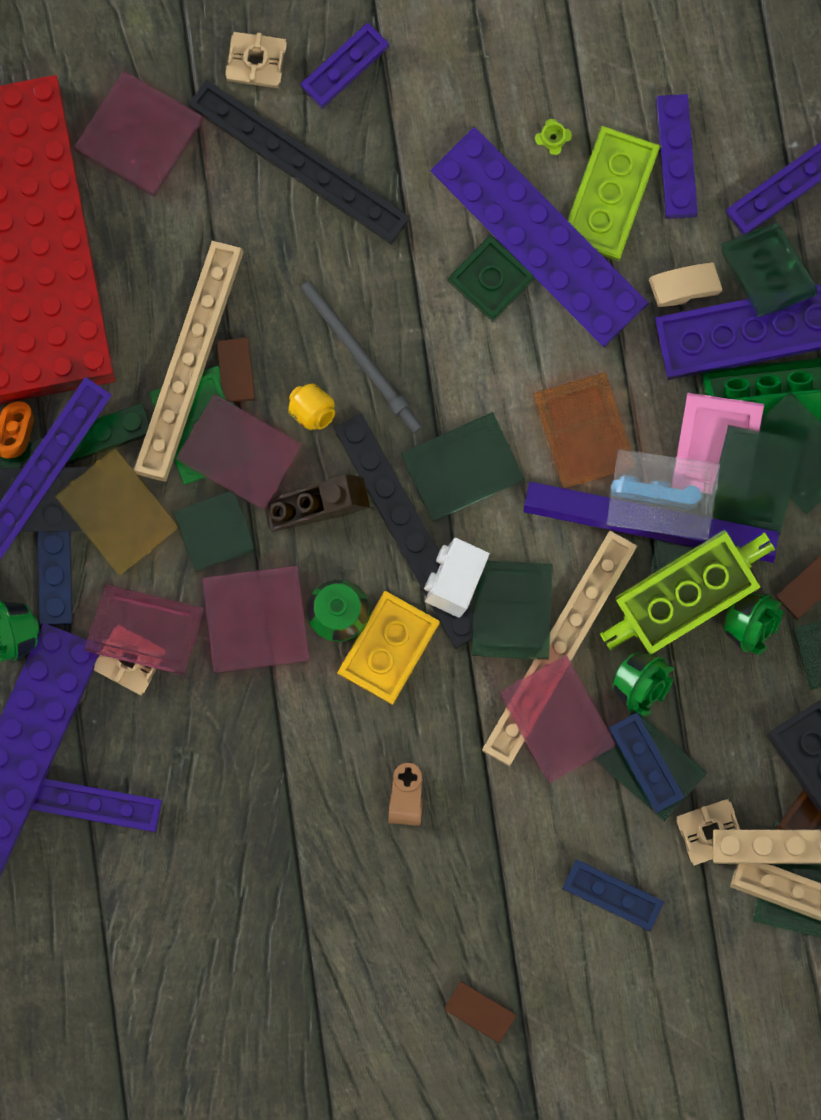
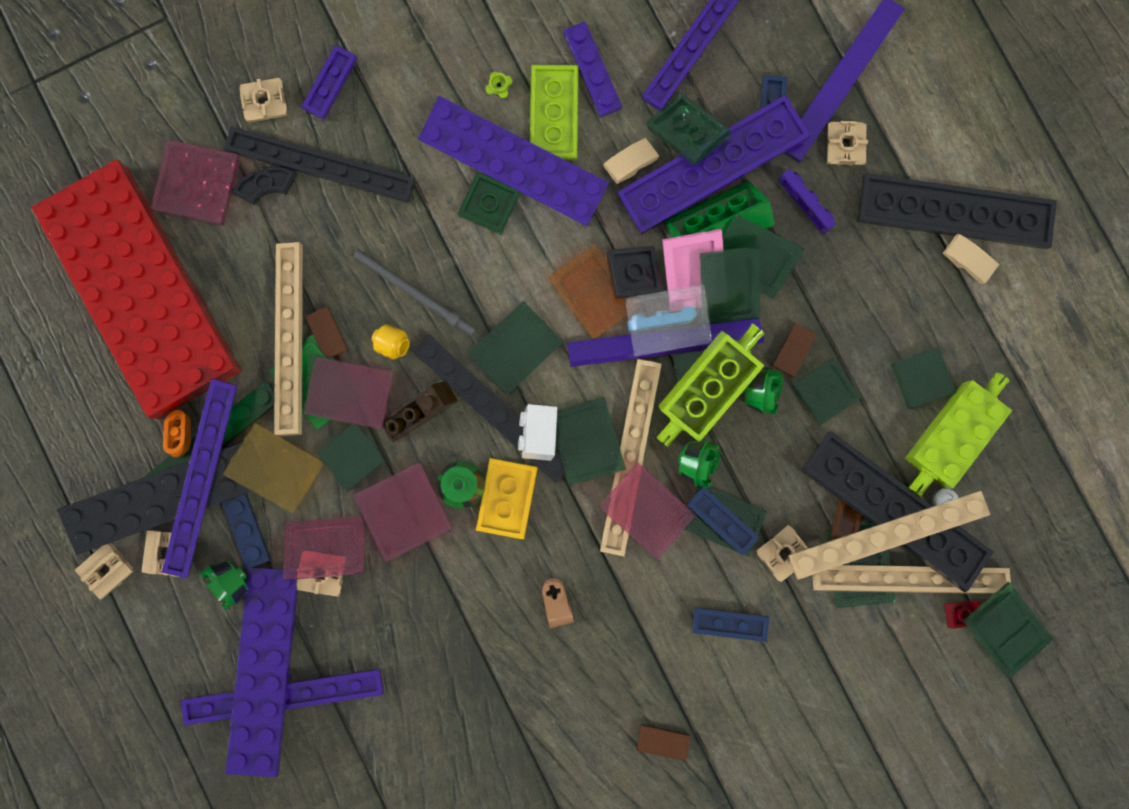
camera: 20 degrees left, 5 degrees up
none -> black tile [231,167,298,205]
none -> black plate [606,246,664,299]

